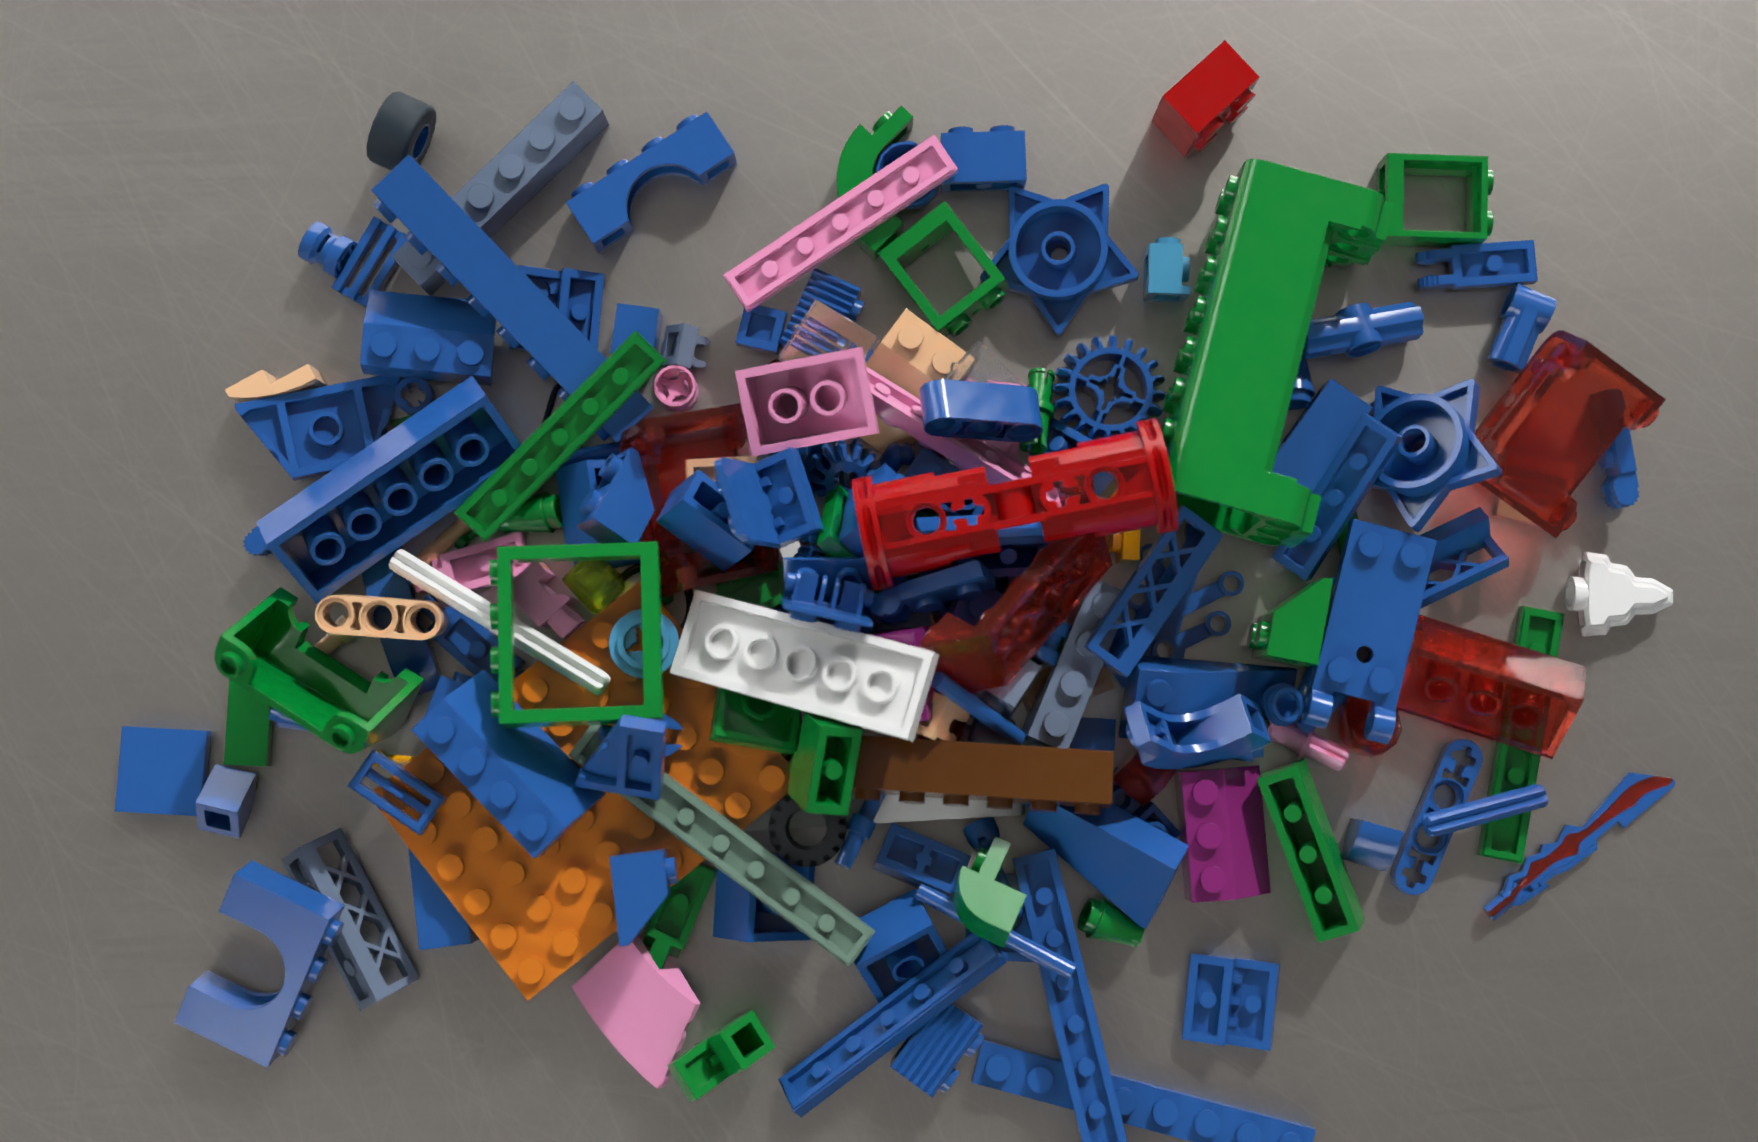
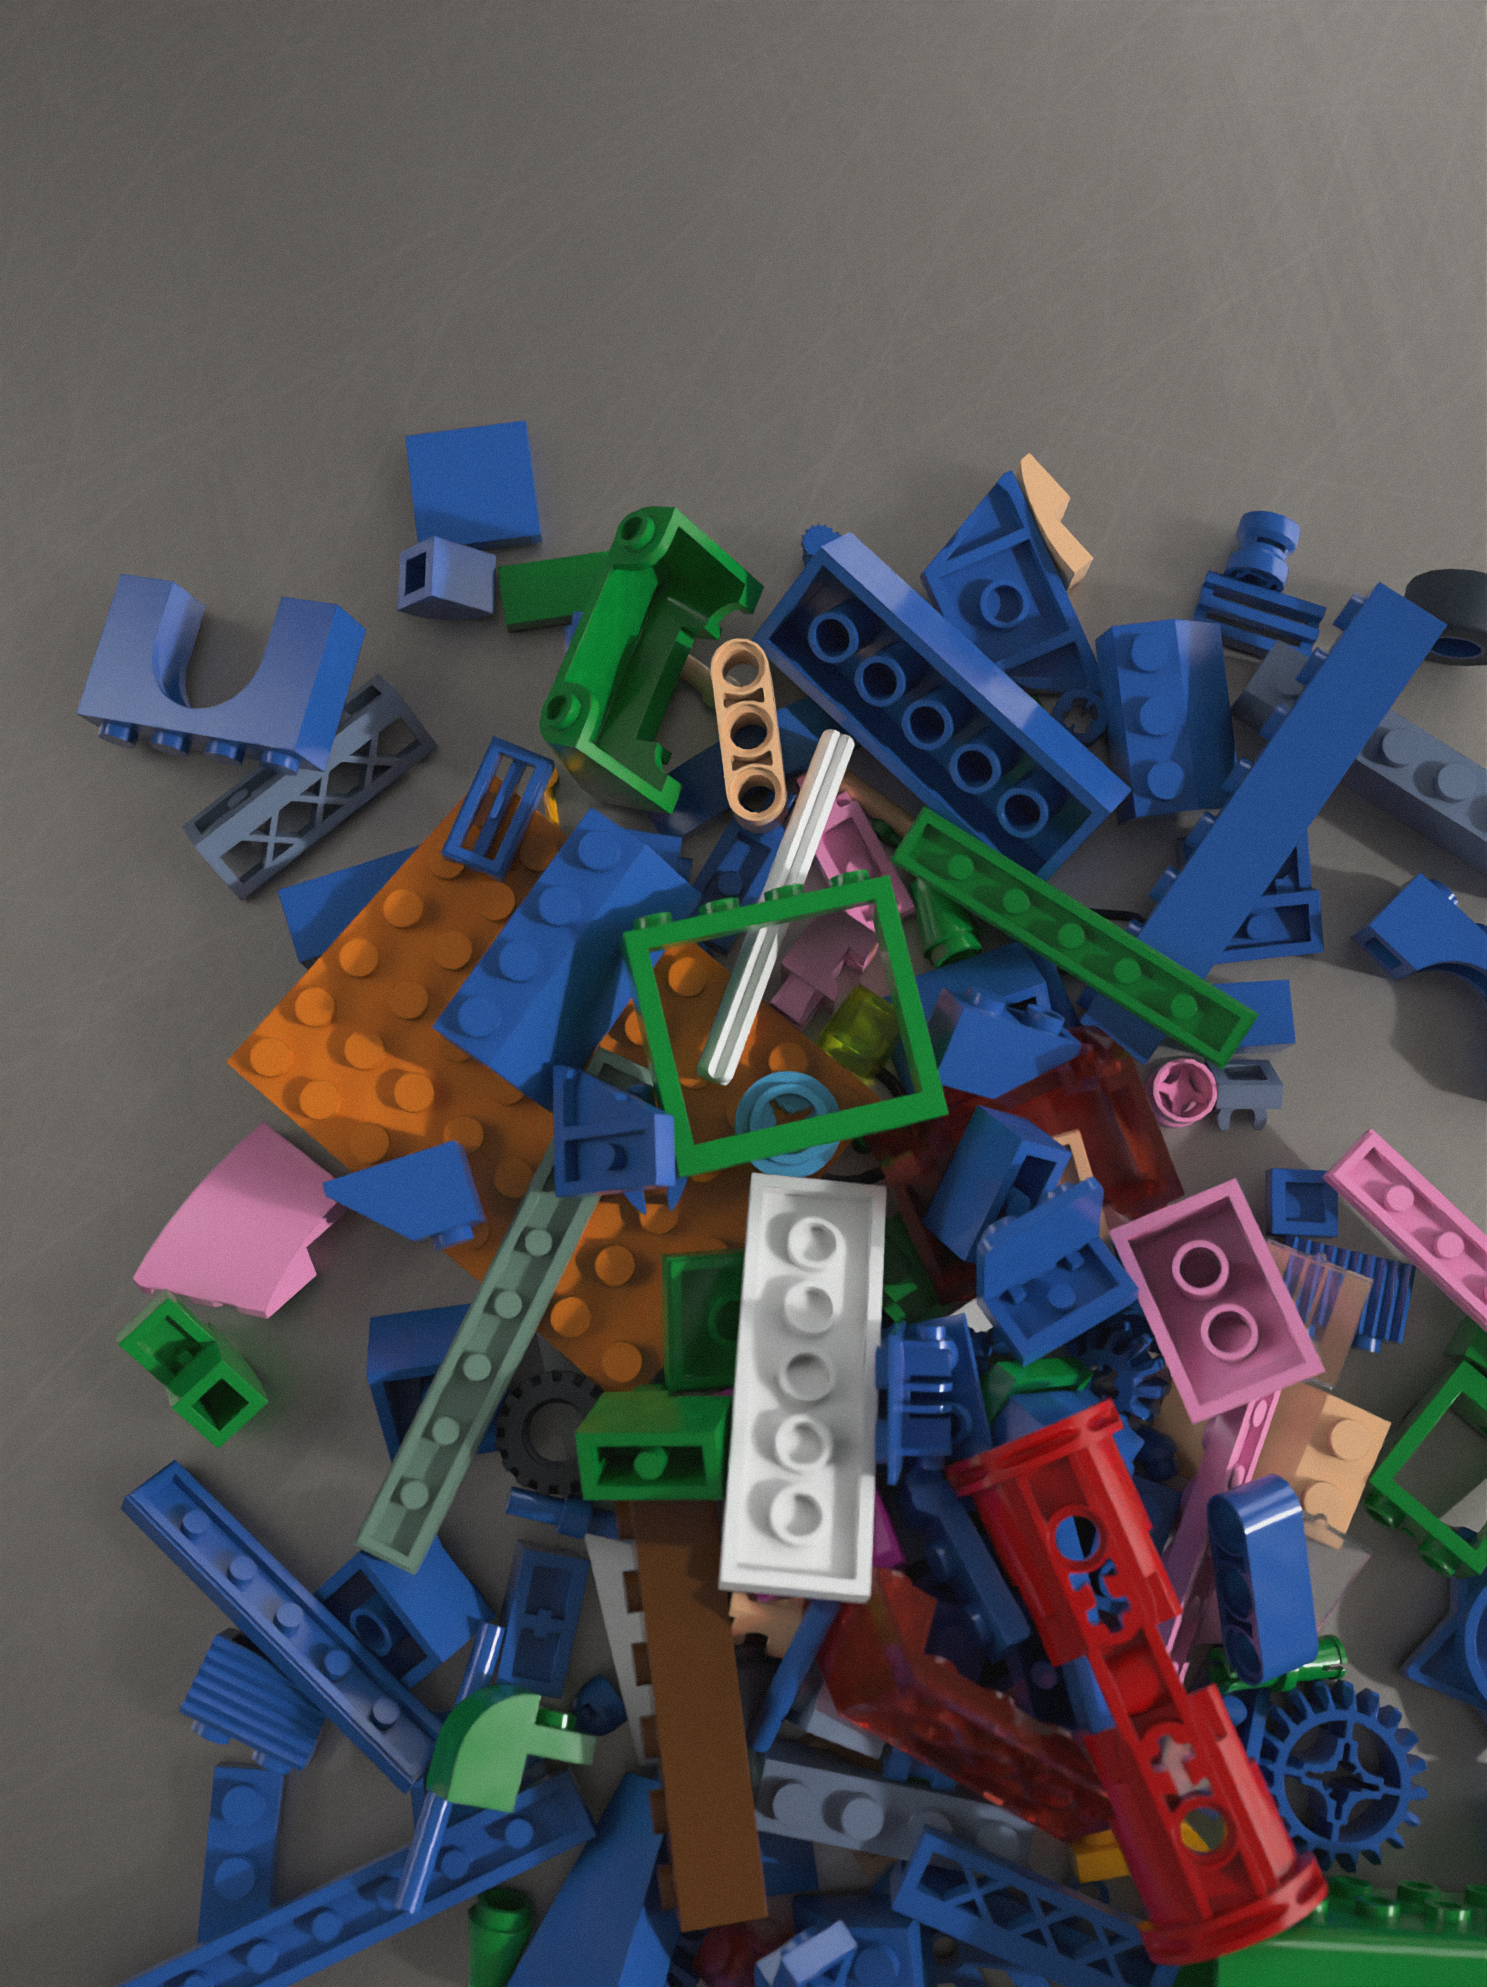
camera: 80 degrees right, 5 degrees down
green hinge [643,863,717,969] -> none

